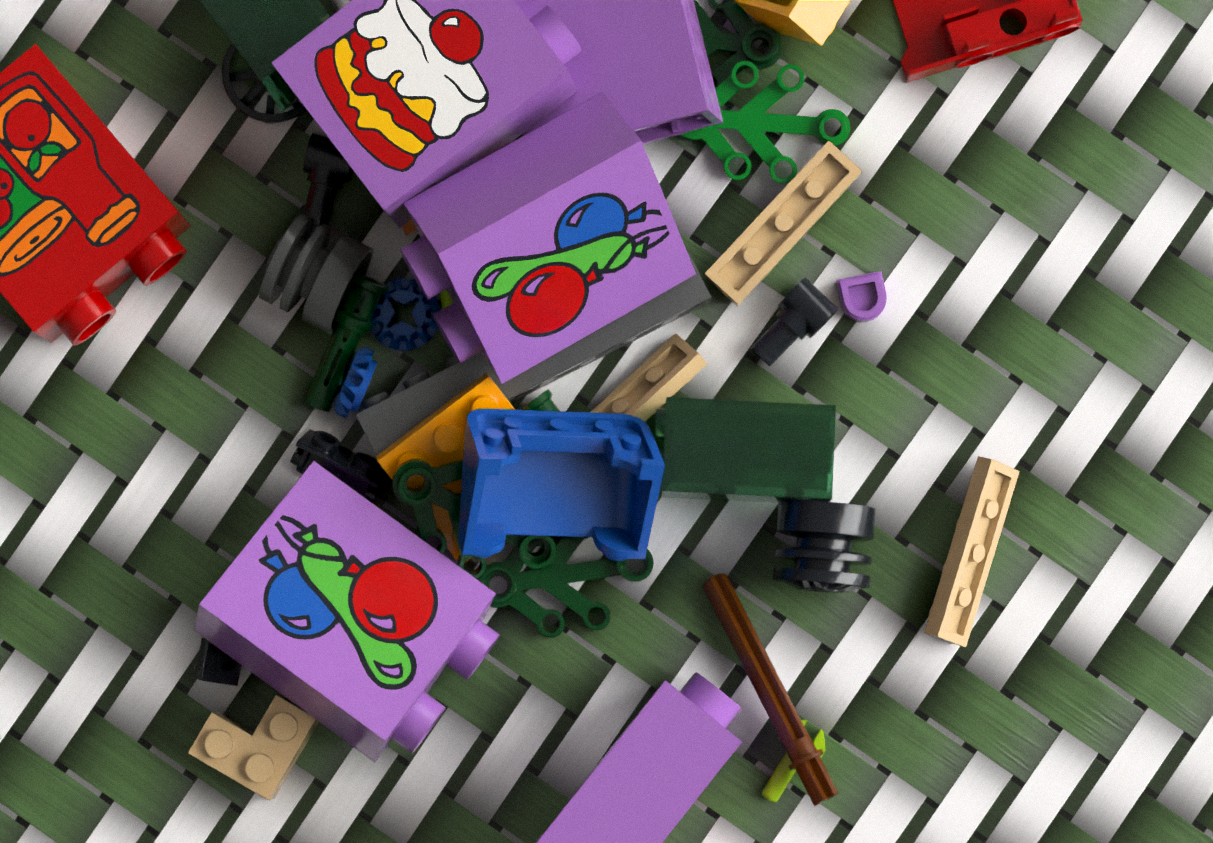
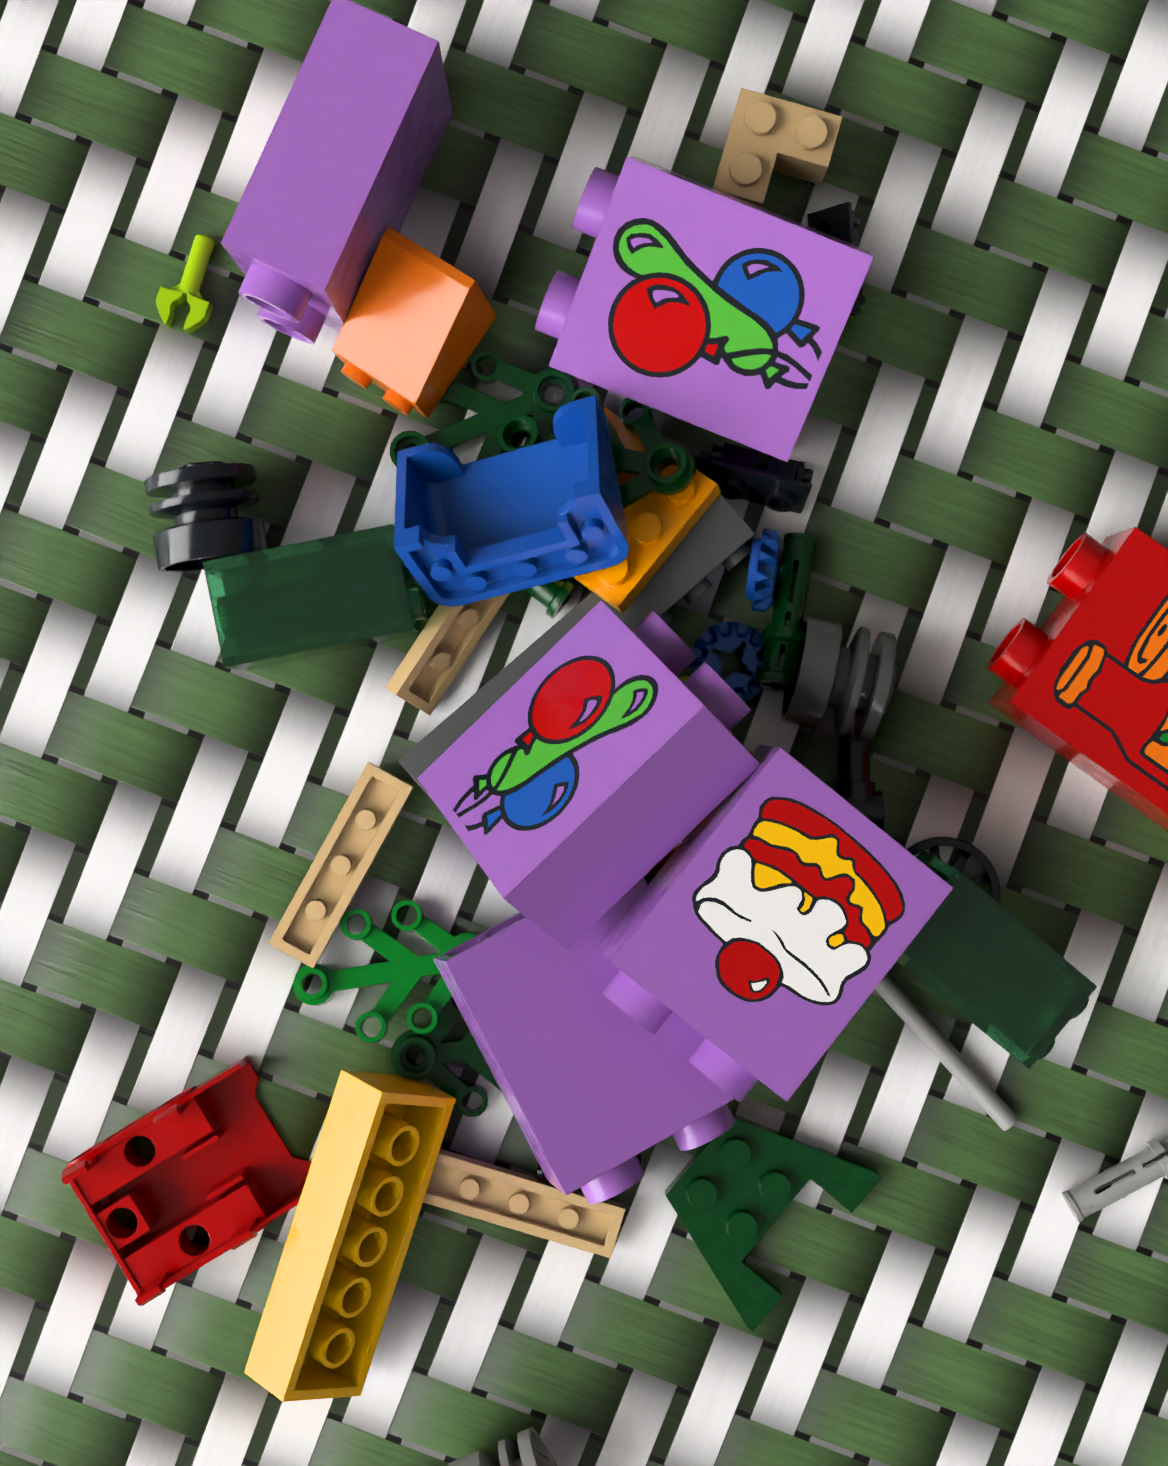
camera: 165 degrees right, 5 degrees up
reddish brown axle [703,573,839,806] -> none
black pin [751,277,839,367] -> none
medium lavender tile [836,271,887,322] -> none
tan plate [924,456,1020,647] -> none
none -> orange slope [332,227,497,419]

